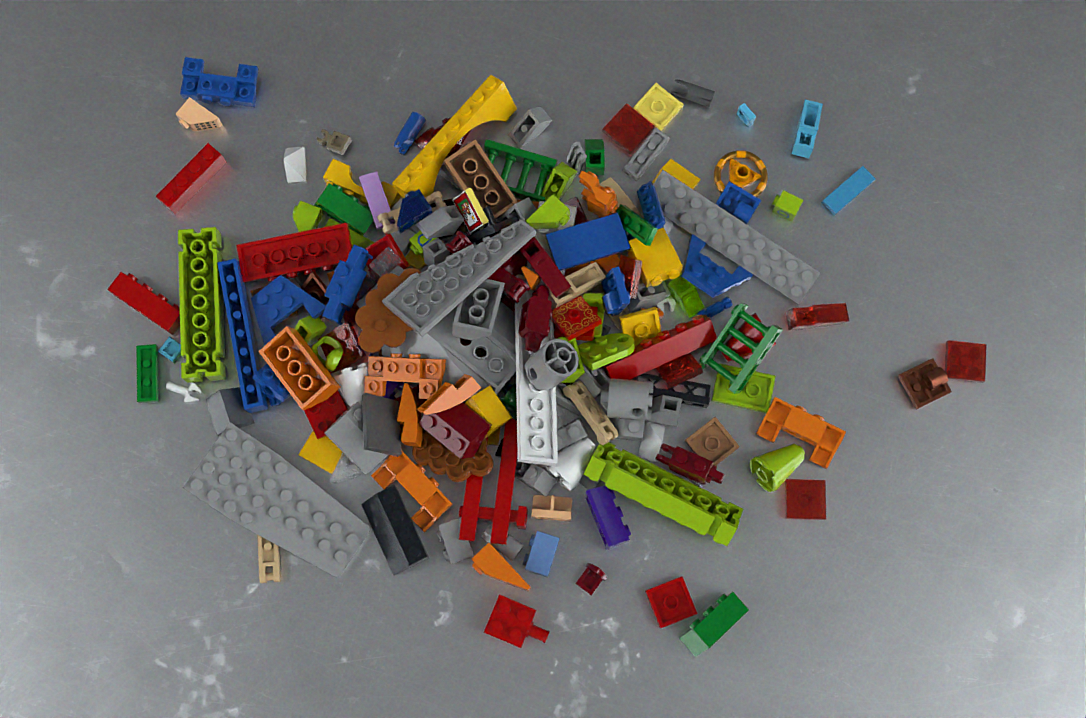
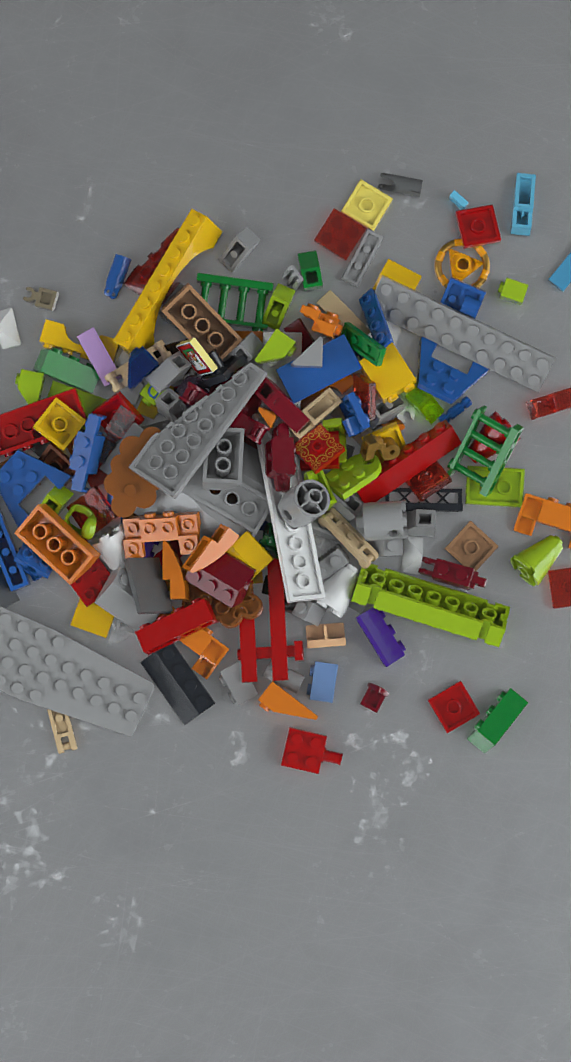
camera: 10 degrees left, 10 degrees up
none -> yellow slope [32,398,86,451]
none -> red brick [135,598,218,655]
none -> light grey slope [291,336,323,368]
none -> pearl gold leg [360,434,400,461]
none -> red plate [455,204,501,249]

